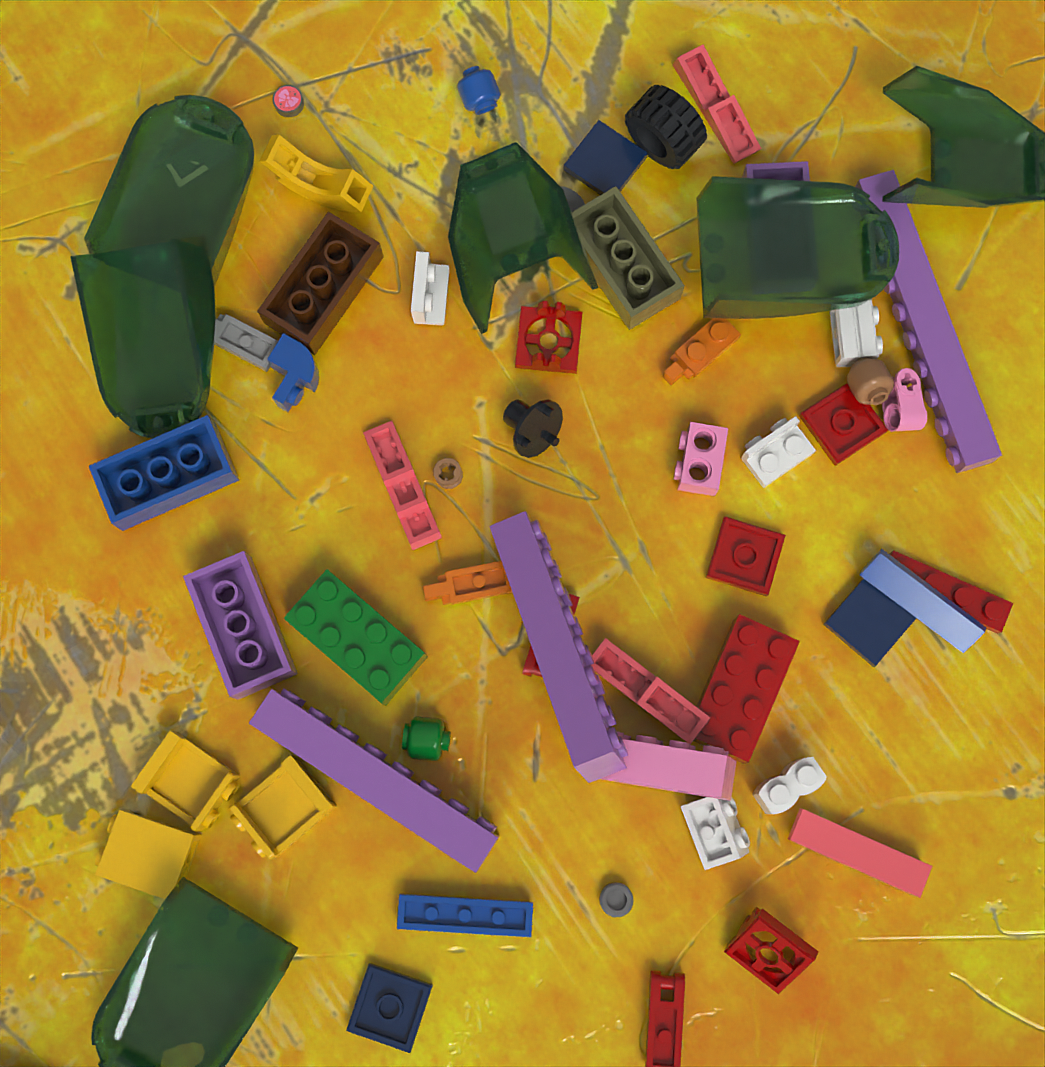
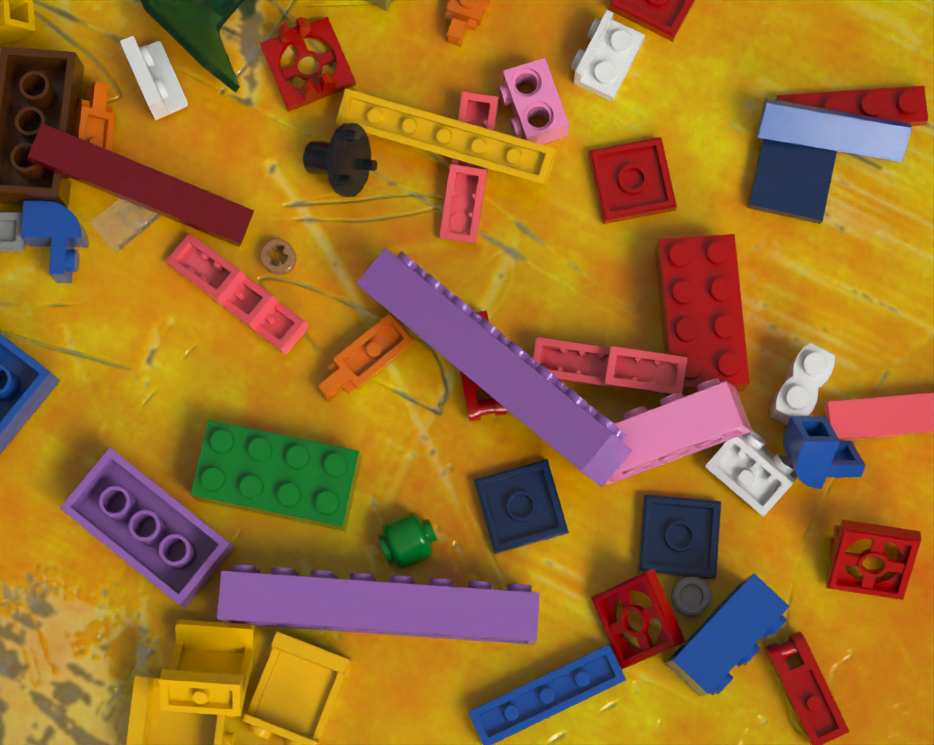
camera: 30 degrees left, 0 degrees up
none -> dark red tile [27,123,254,247]
none -> orange hinge [68,82,116,183]
none -> clear plate [90,198,162,254]
none -> yellow panel [159,619,255,716]
none -> yellow plate [335,88,557,186]
none -> coral slope [439,91,499,244]
none -> dark blue tile [474,459,569,554]
none -> red piece [591,569,686,669]
none -> dark blue tile [638,495,721,579]
none -> blue brick [665,573,790,696]
none -> blue brick [783,416,866,489]

